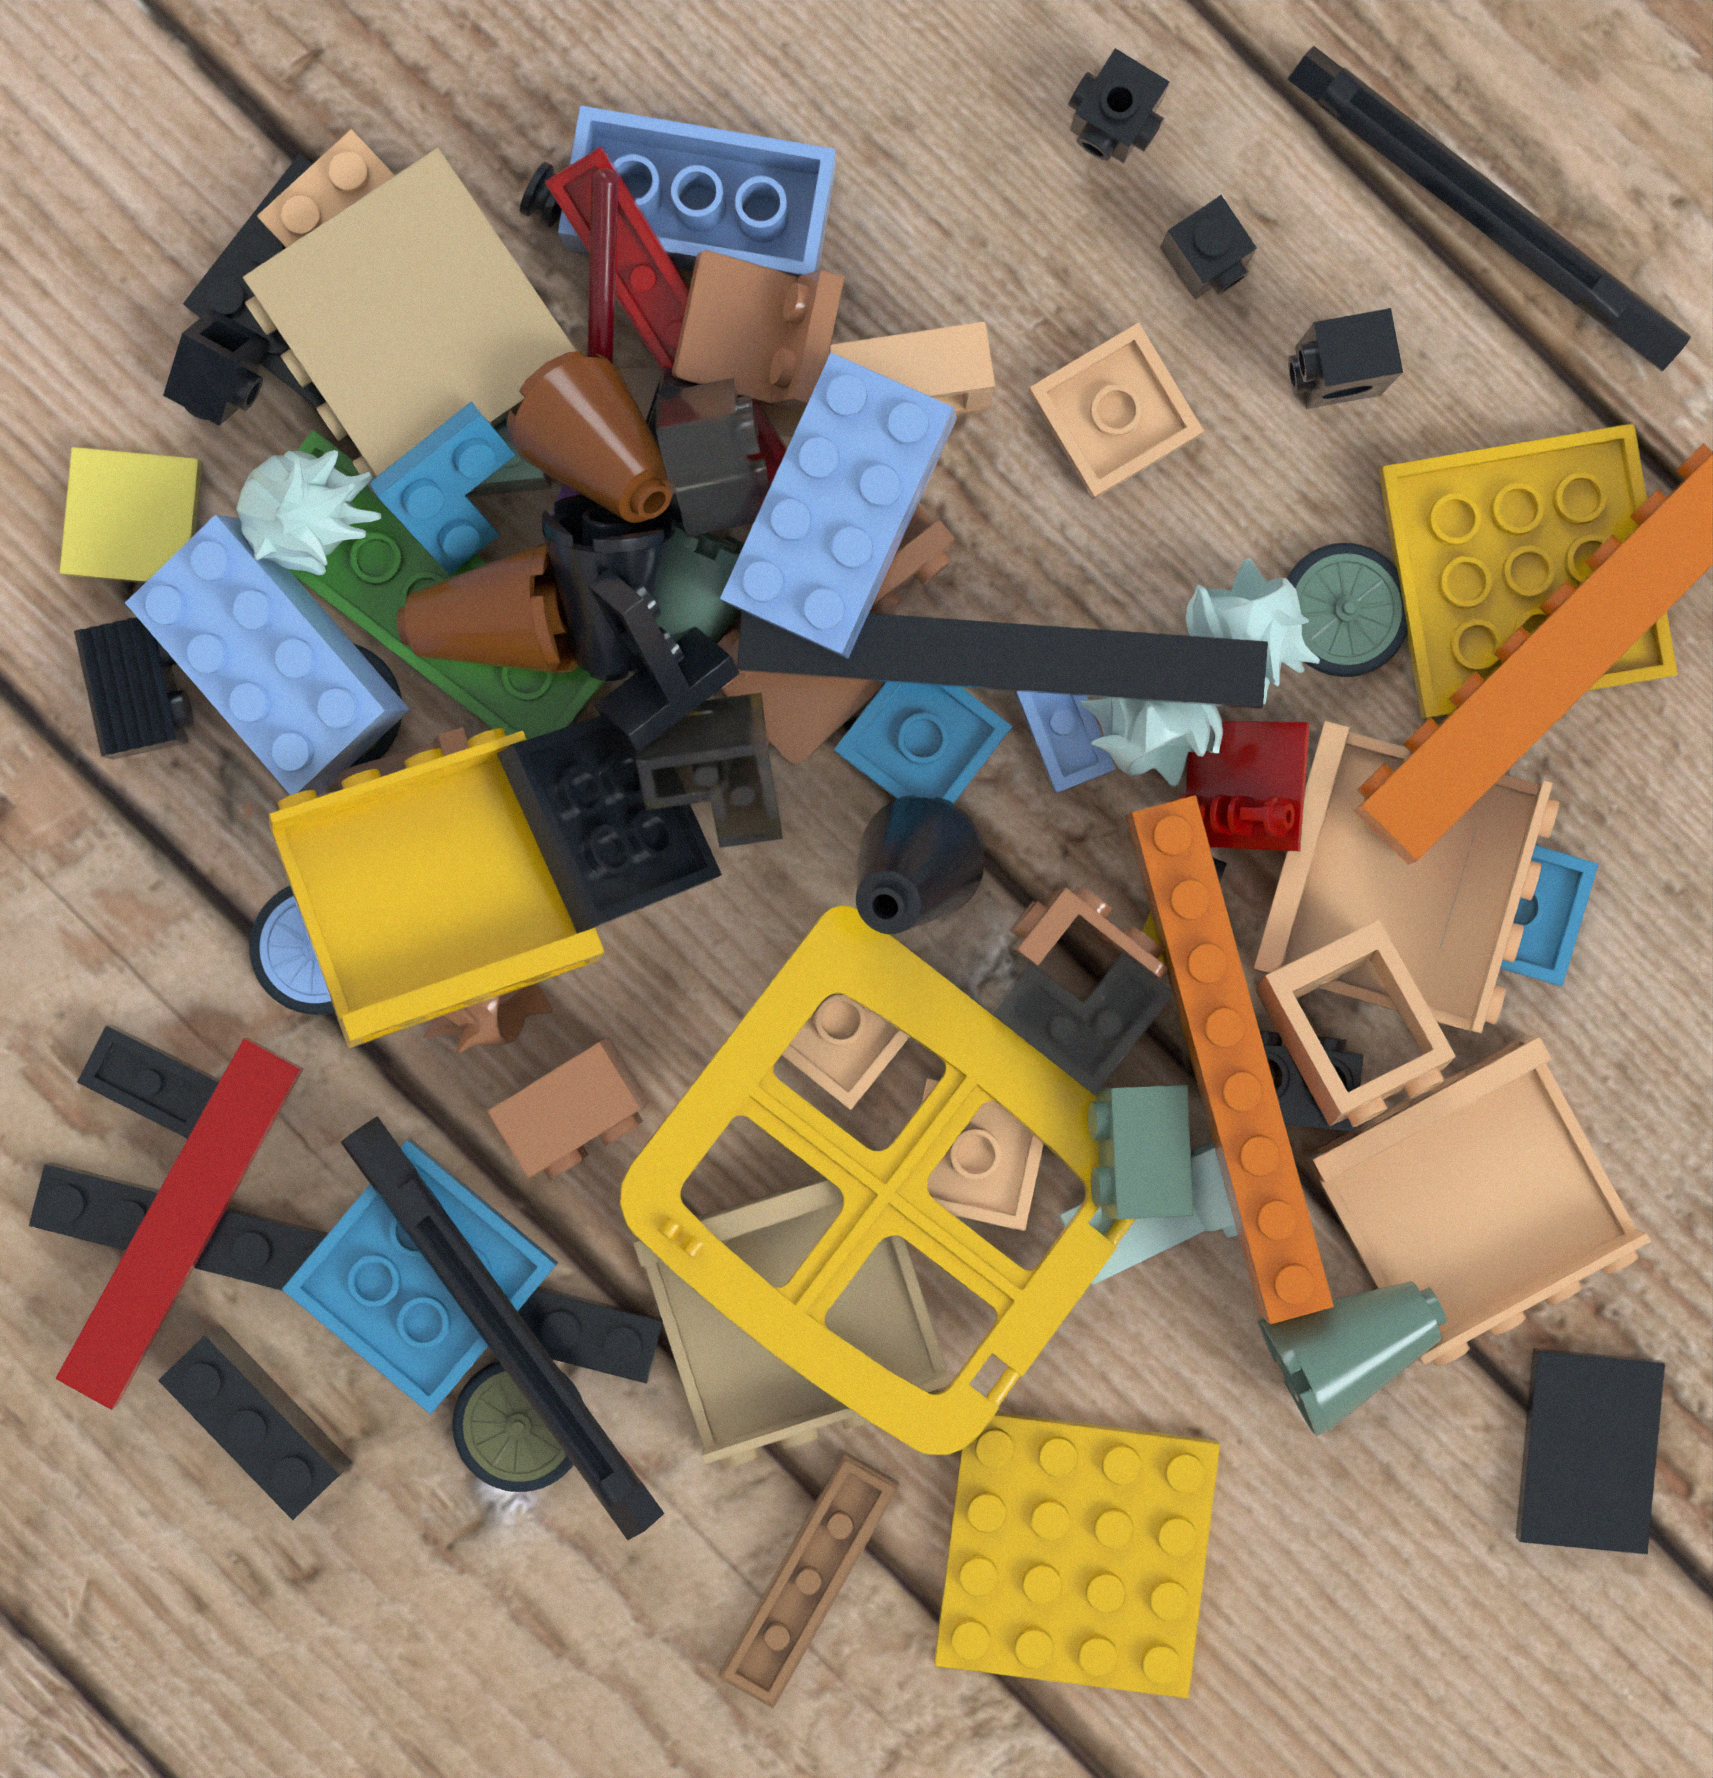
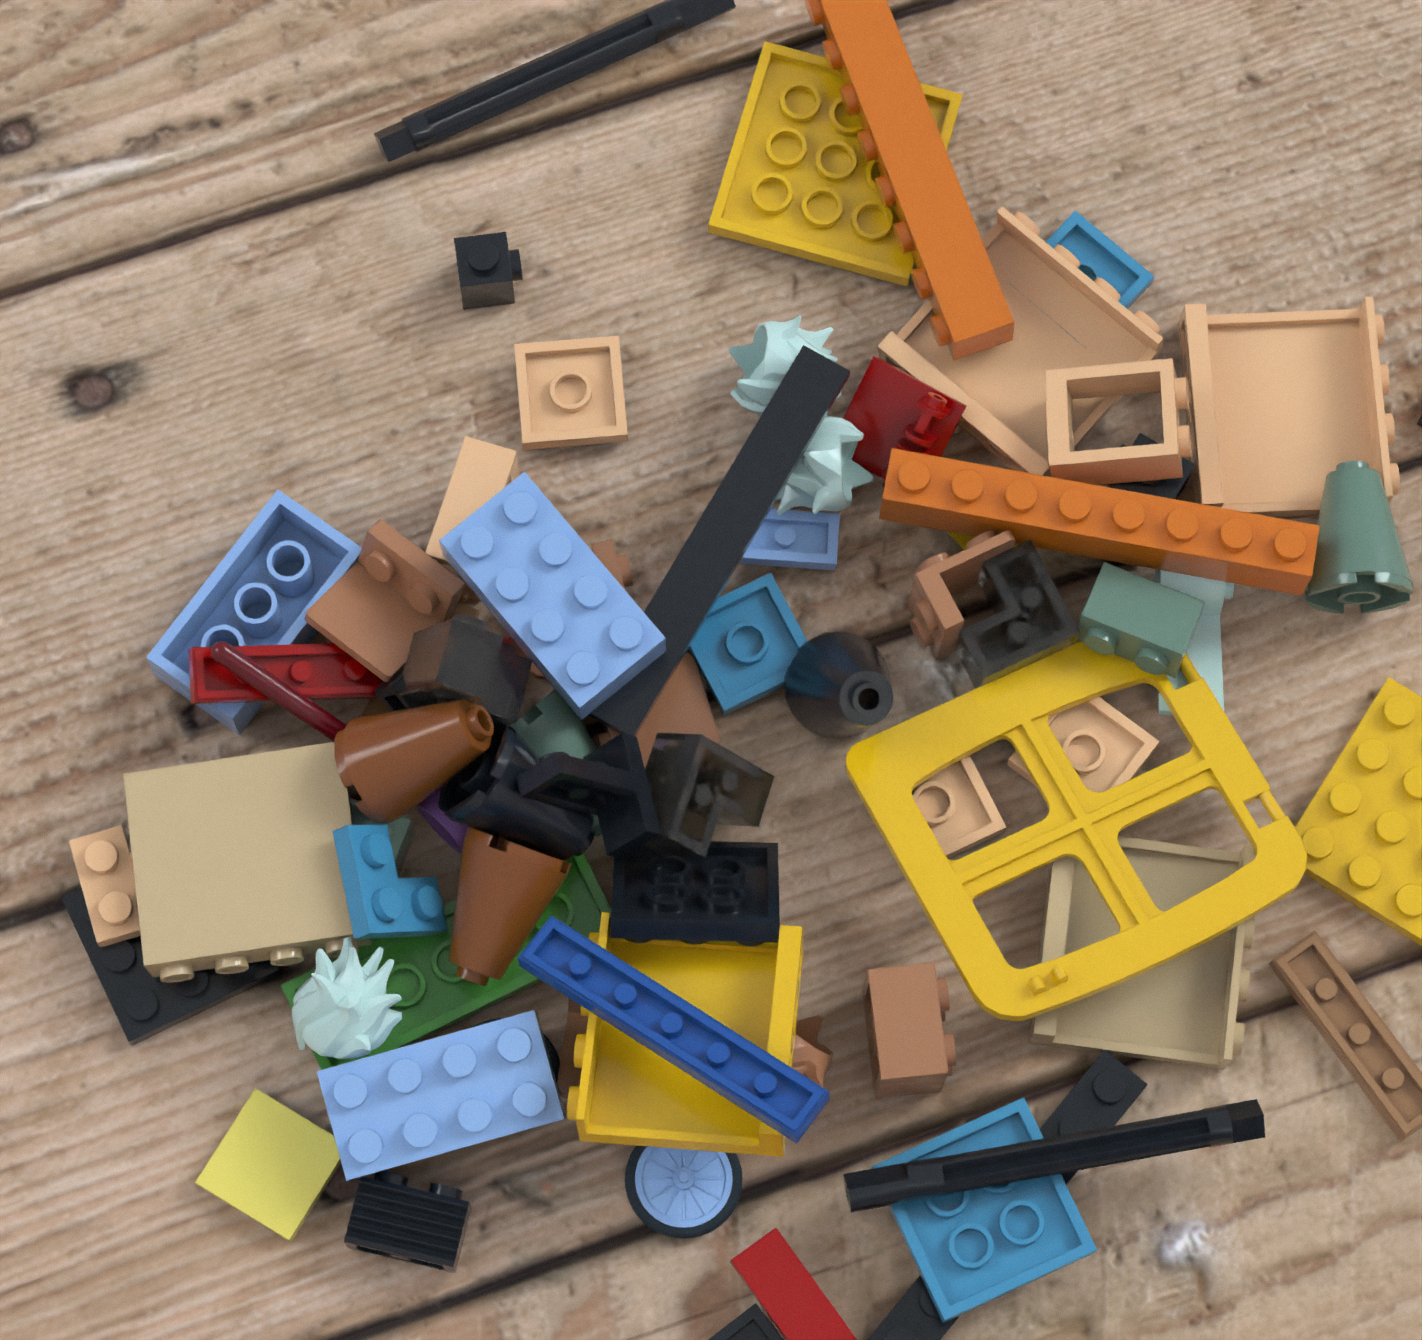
camera: 70 degrees left, 15 degrees down
black brick [163,309,268,426] -> none
olive wheel [452,1360,584,1492] -> none
black bush [519,161,562,228] -> none
black brick [1068,48,1170,163] -> none
sand green wheel [1286,543,1408,677] -> none
black brick [1288,308,1403,409] -> none
none -> blue tile [518,915,830,1144]

